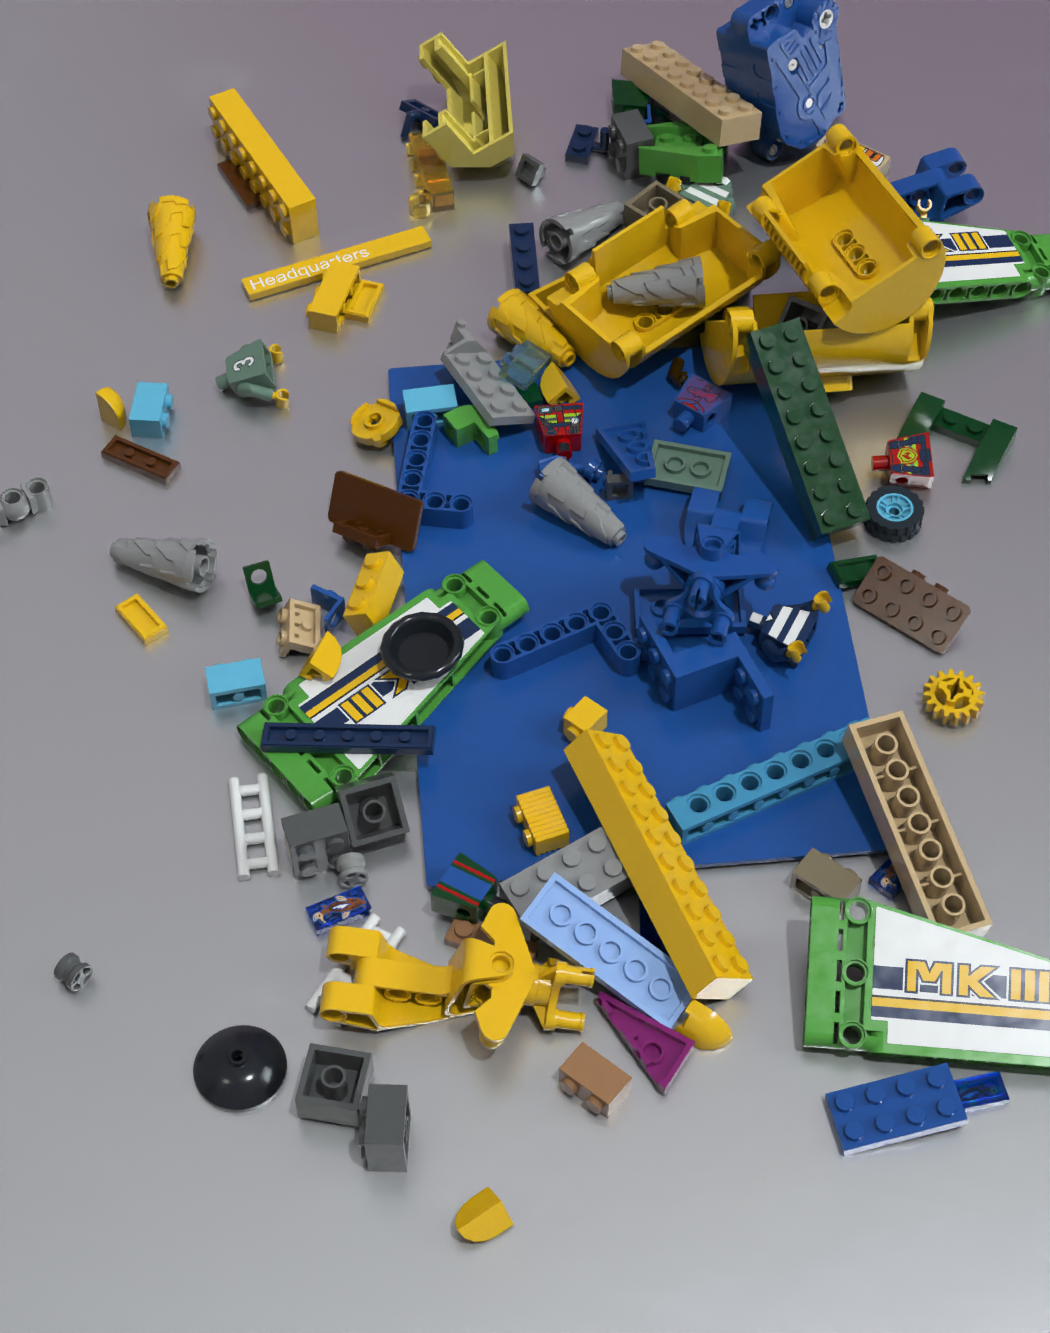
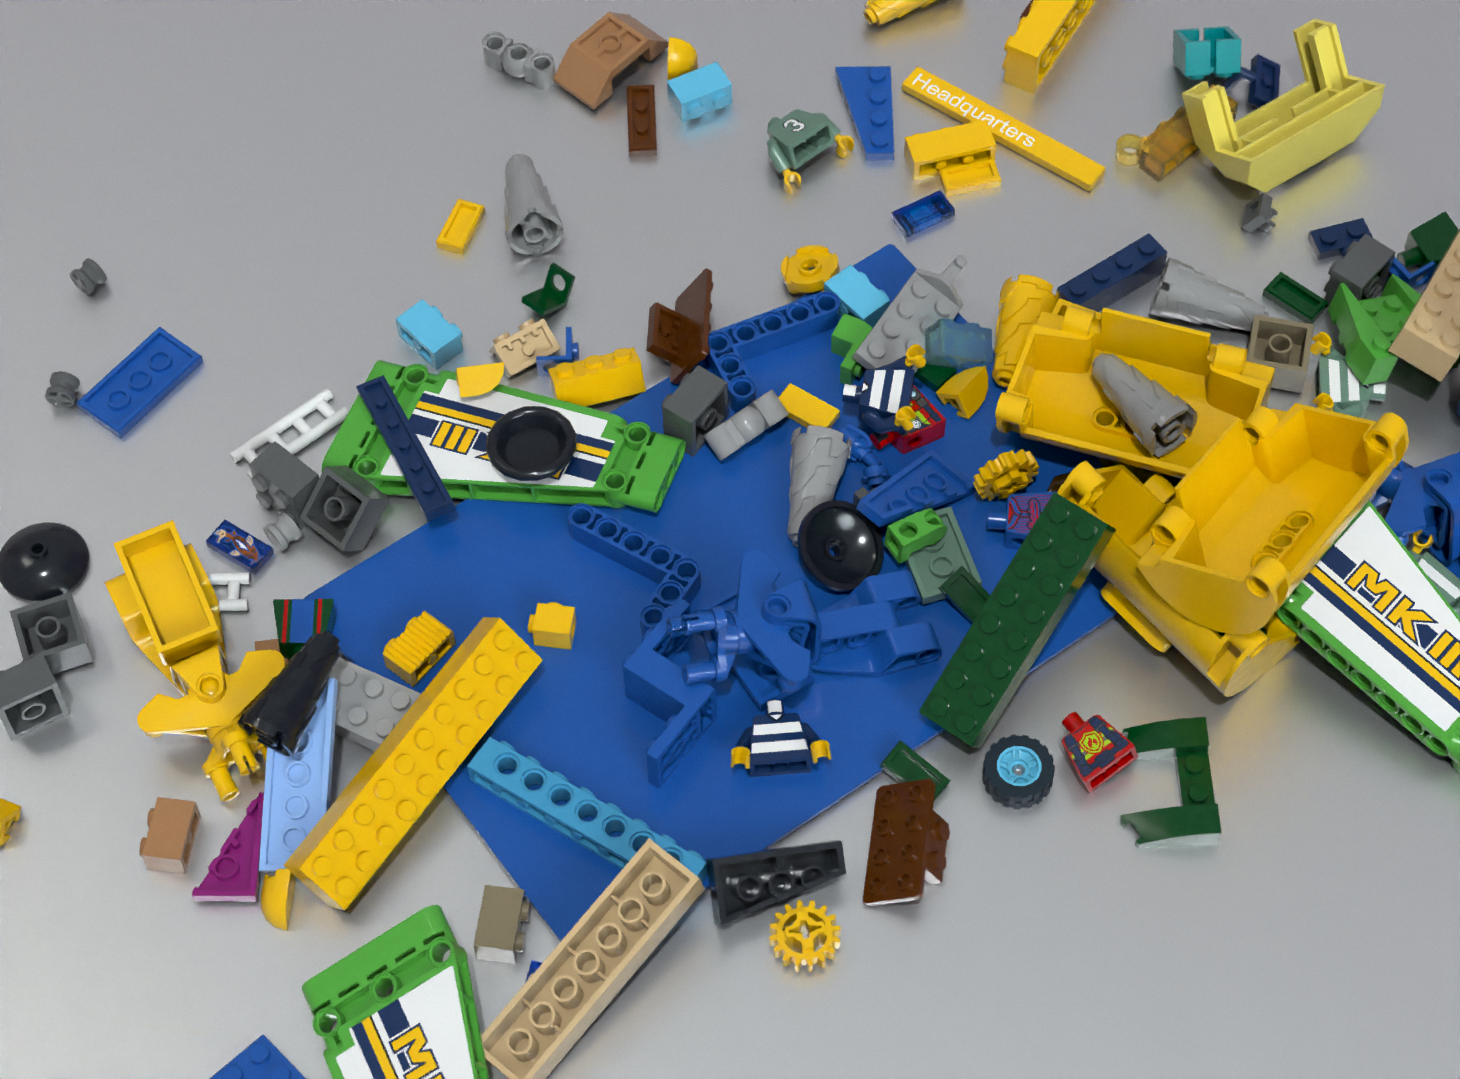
camera: 60 degrees right, 5 degrees up
none -> blue tile [76,327,203,439]
none -> yellow piece [113,520,223,666]
none -> black cone [237,631,341,757]
none -> medium nougat slope [553,12,669,110]
none -> dark grey brick [661,365,729,457]
none -> light grey piece [703,389,789,461]
none -> black wedge [706,840,846,926]
none -> yellow tile [778,383,840,428]
none -> black dish [797,500,884,591]
none -> blue wing [835,66,894,161]
none -> torso [842,344,926,434]
none -> bright green leg [884,508,947,564]
none -> clear blue tile [891,190,955,238]
none -> dark green tile [938,566,990,624]
none -> yellow gear [973,449,1039,501]
none -> teal piece [1173,26,1241,79]
none -> dark green tile [1262,272,1329,324]

